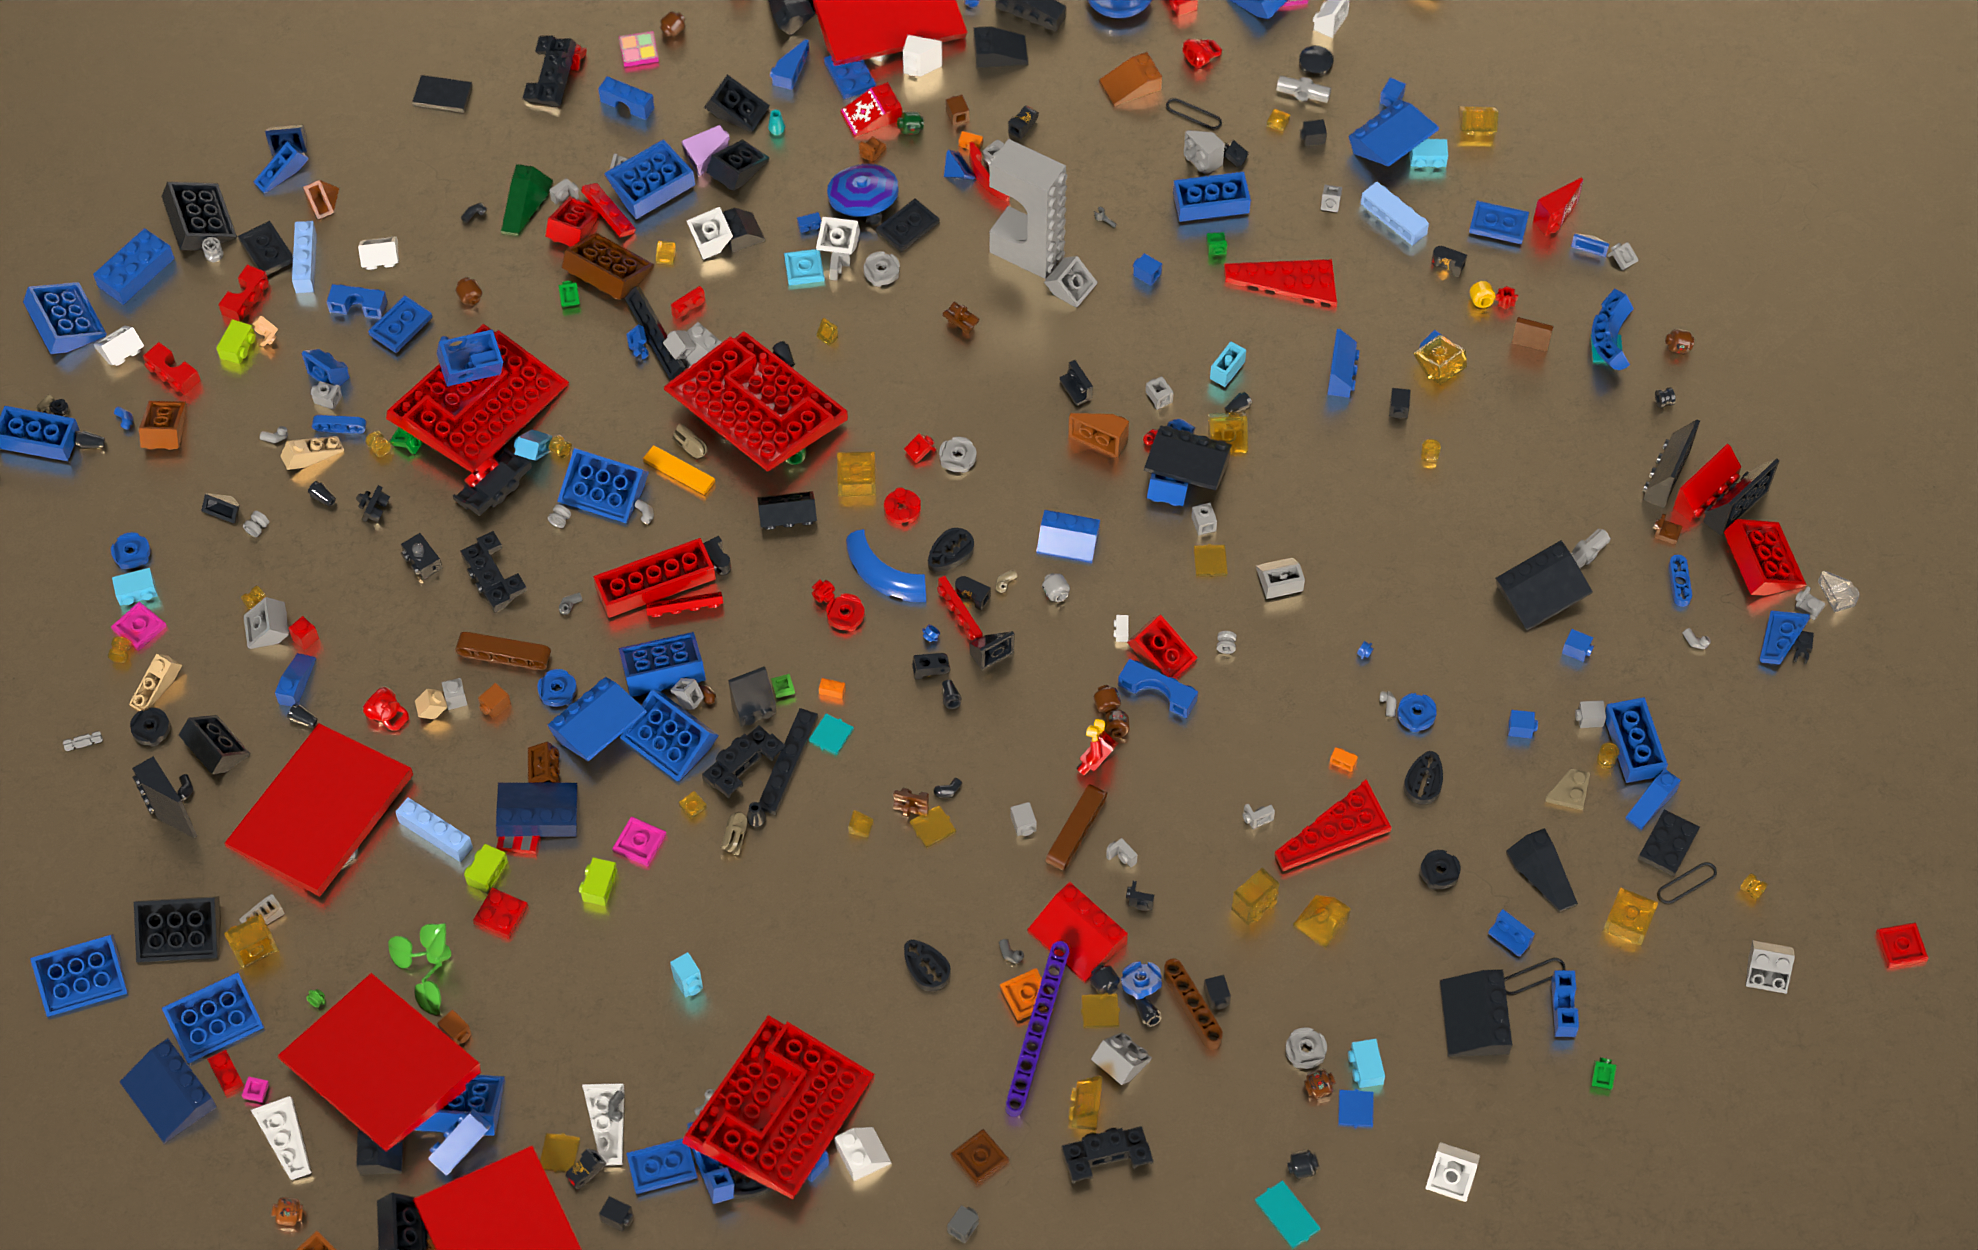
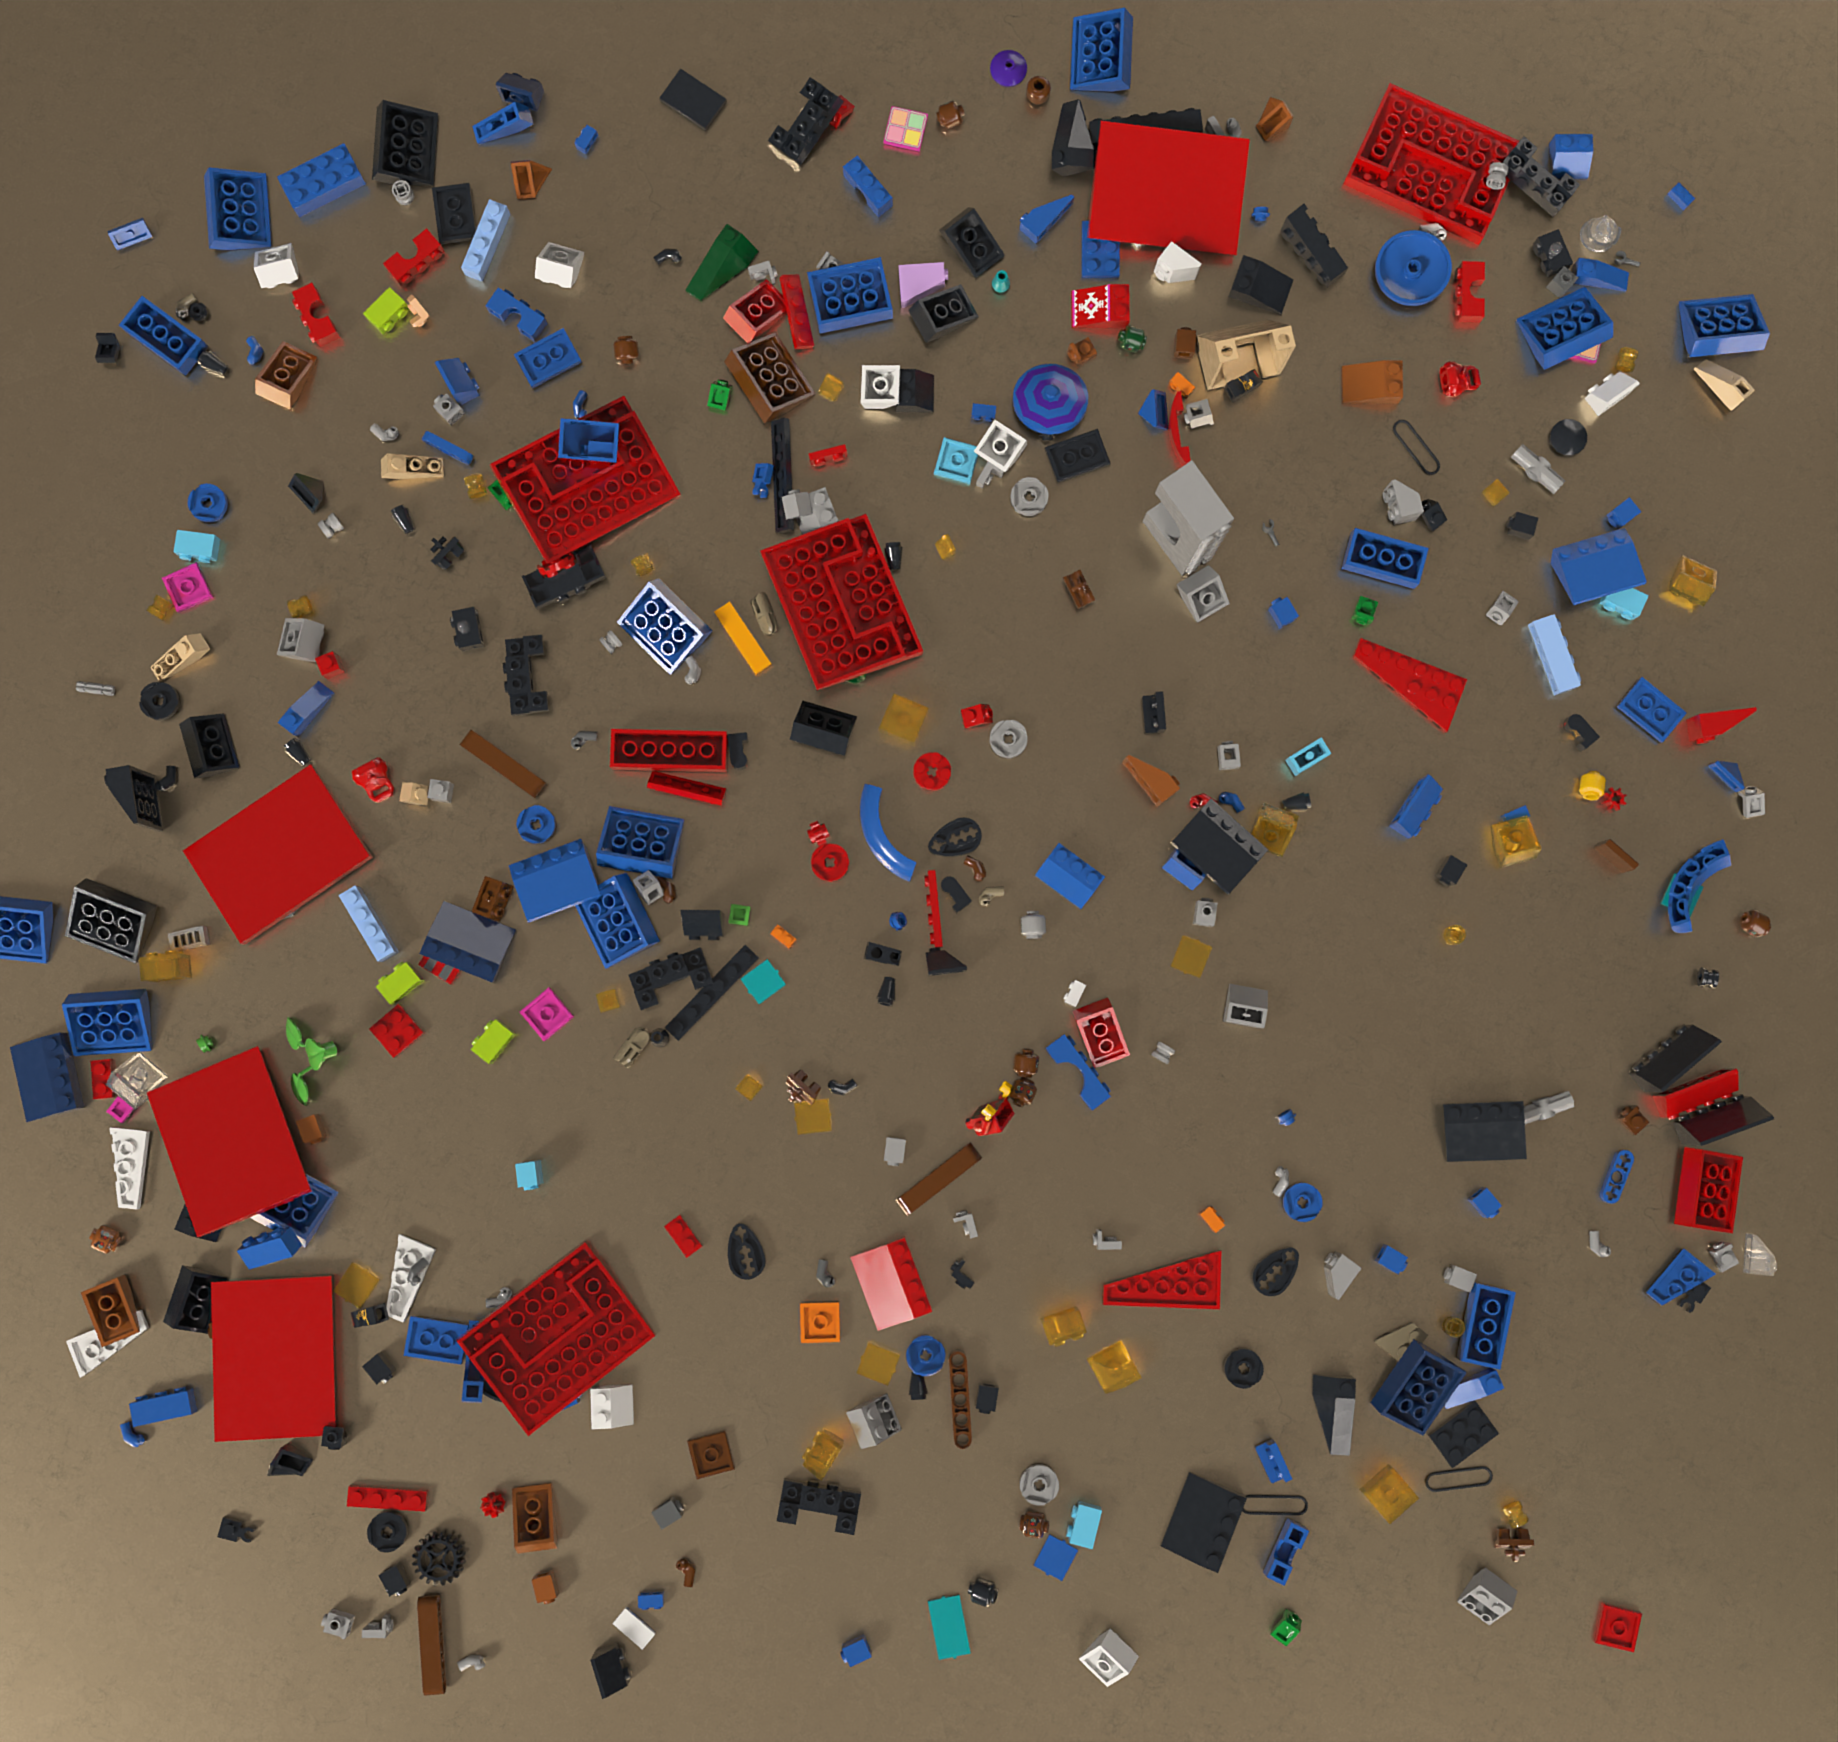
camera: 20 degrees right, 25 degrees up
dark orange brick [478,683,511,718] -> none
dark azure brick [514,430,552,461] -> none
dark purple beam [1005,941,1069,1117] -> none
black head [1090,964,1120,995] -> none
none -> clear slope [106,1052,168,1110]
none -> blue piece [575,125,598,154]
none -> red plate [664,1214,703,1258]
none -> reddish brown arm [963,855,986,881]
none -> tan windscreen [1196,320,1296,390]
none -> light grey slope [1324,1251,1361,1300]
none -> dark blue slope [1370,1339,1467,1436]
none -> reddish brown hips [1494,1529,1535,1562]

